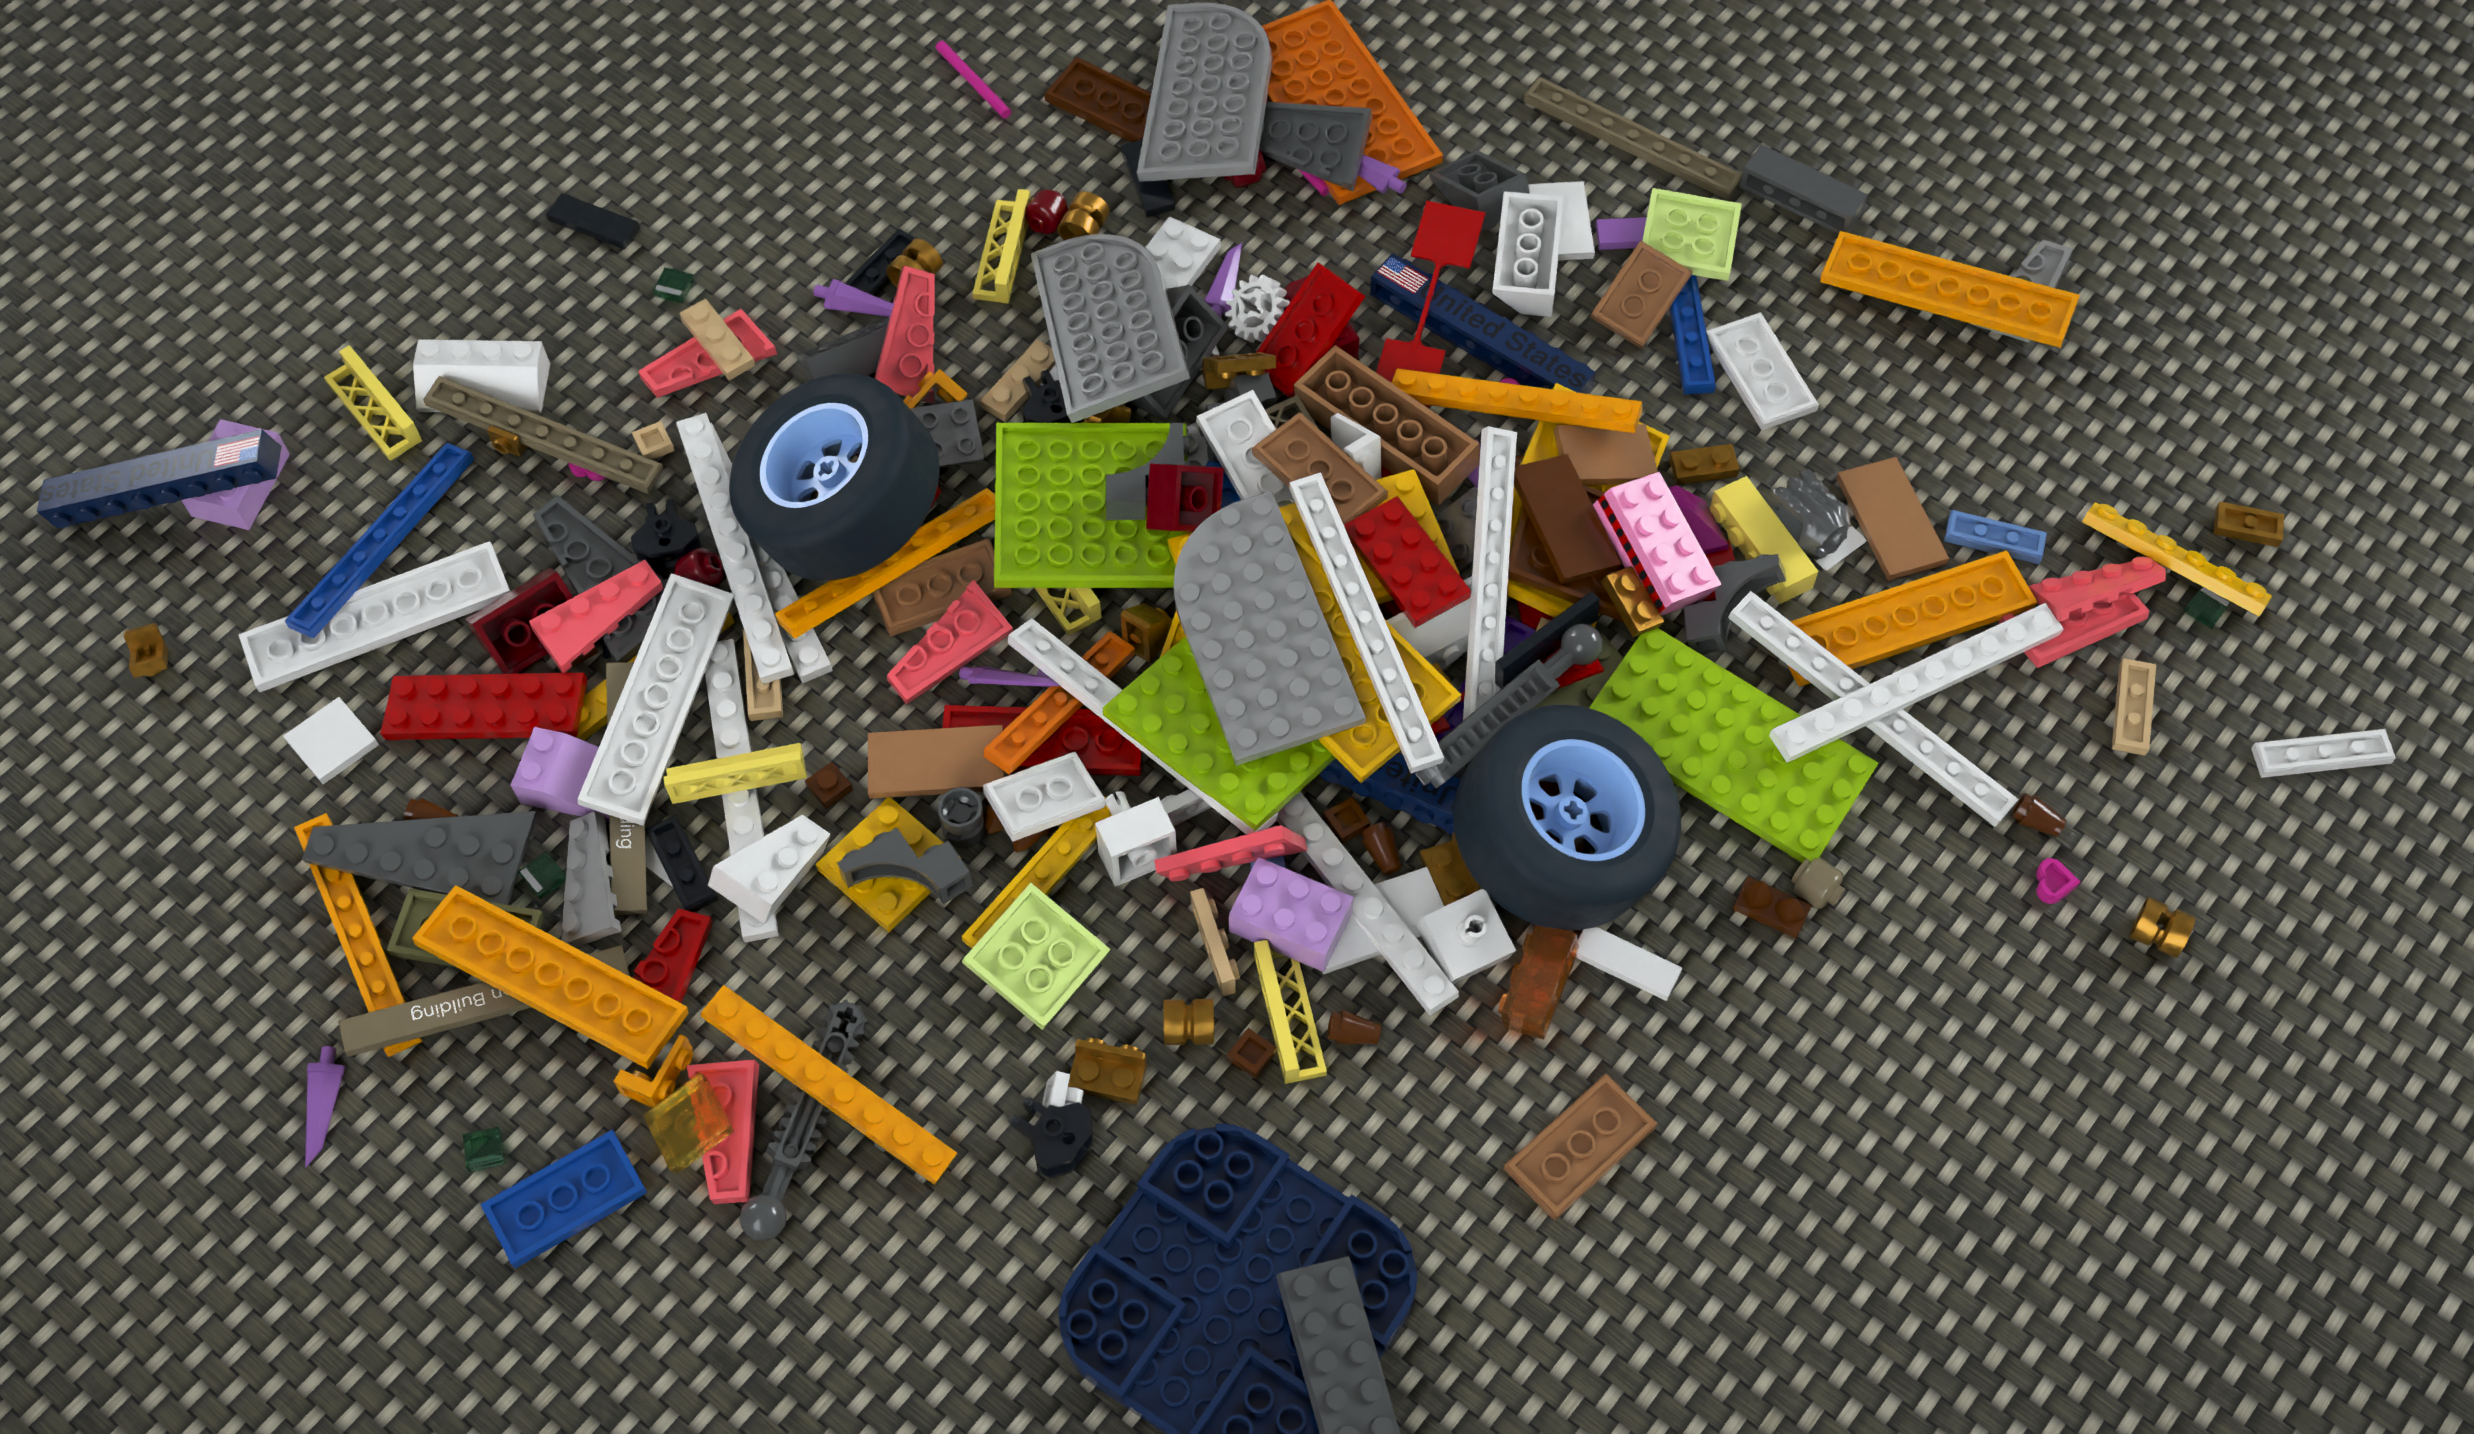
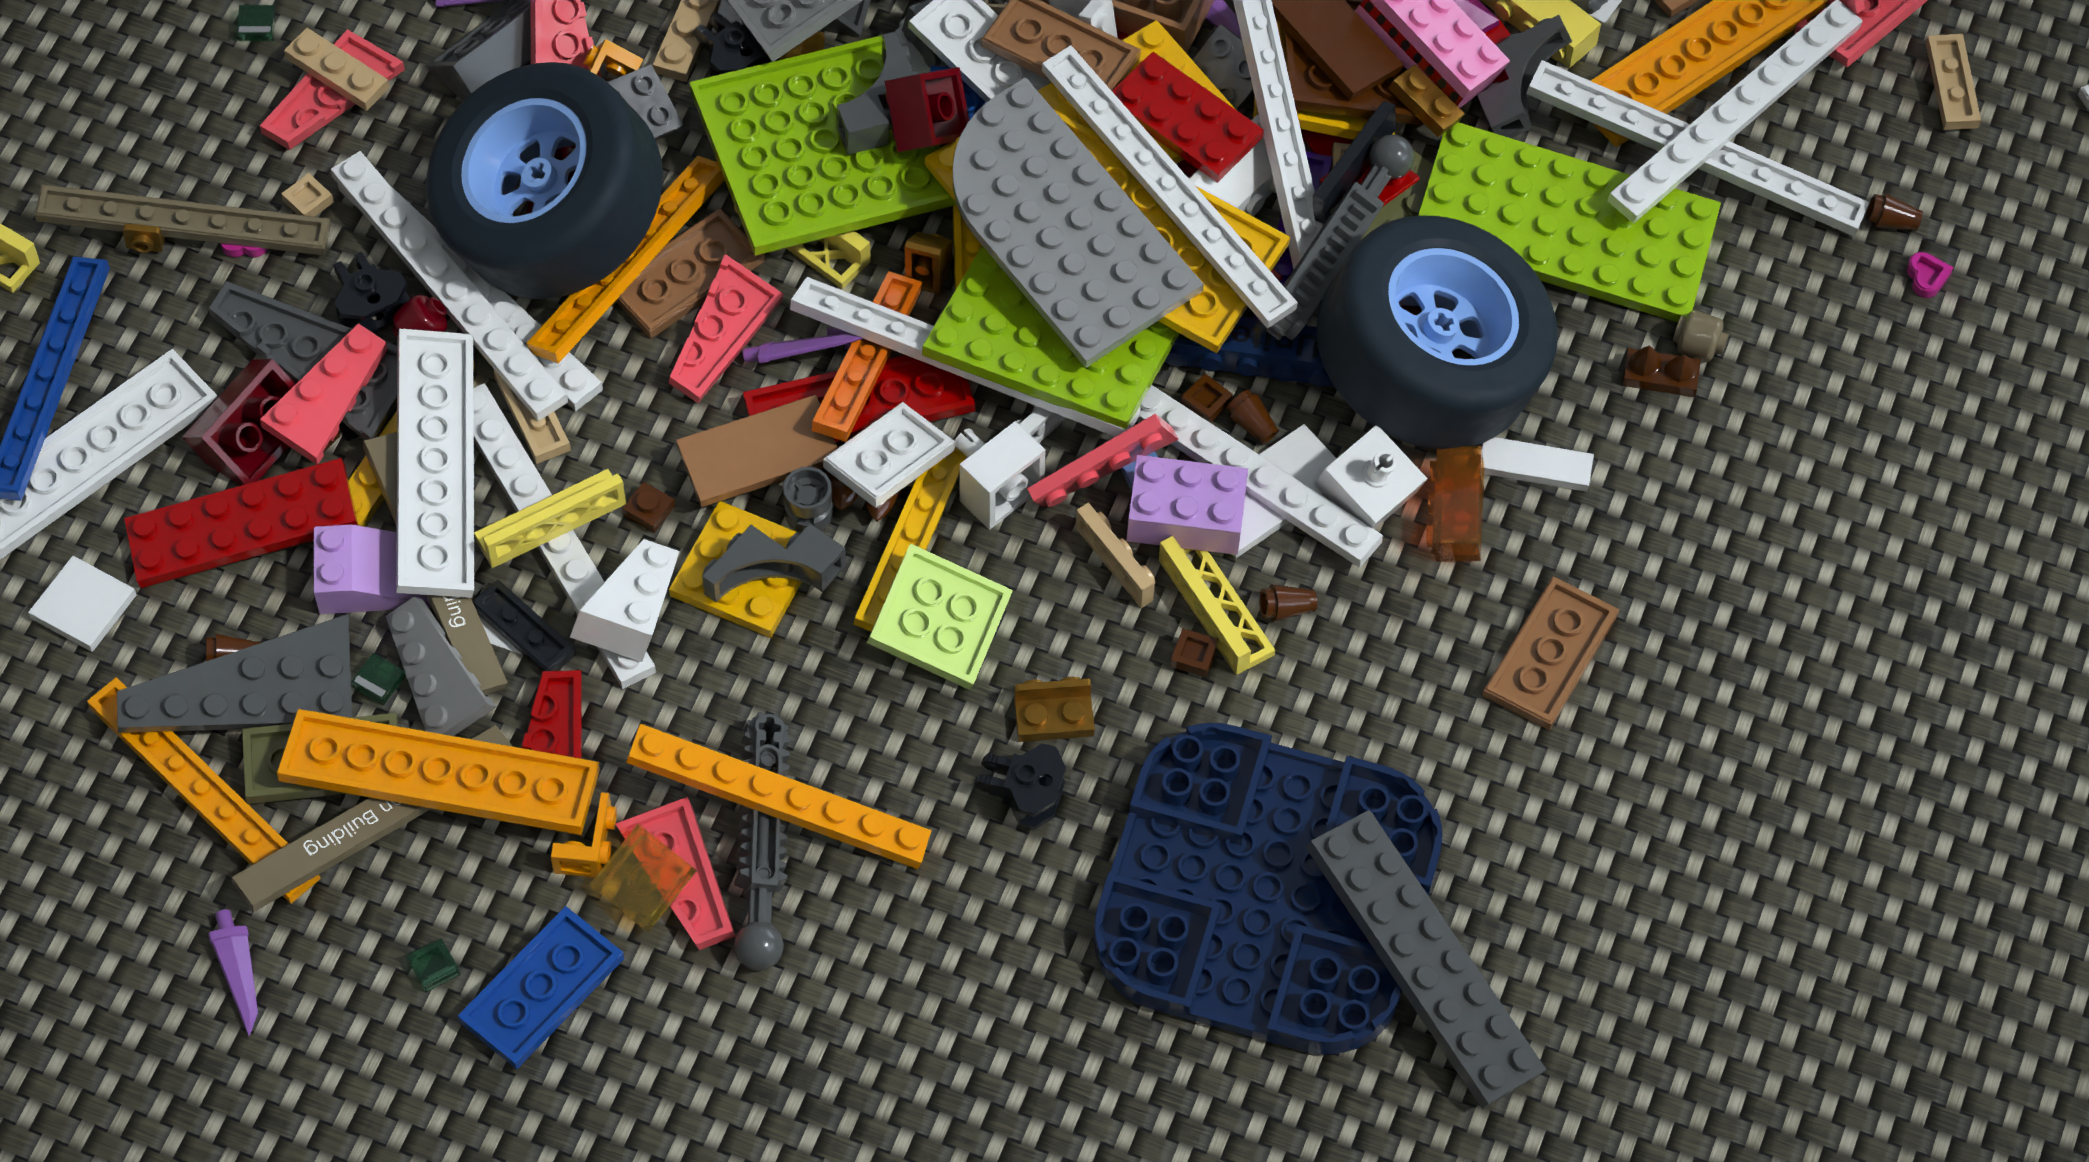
camera: 20 degrees left, 0 degrees up
white slope [413,340,550,414] -> none
white tile [1042,1071,1083,1108] -> none
pearl gold wheel [1163,999,1214,1045] -> none
pearl gold bracket [1419,832,1482,906] -> none
pearl gold wheel [2129,897,2196,958] -> none

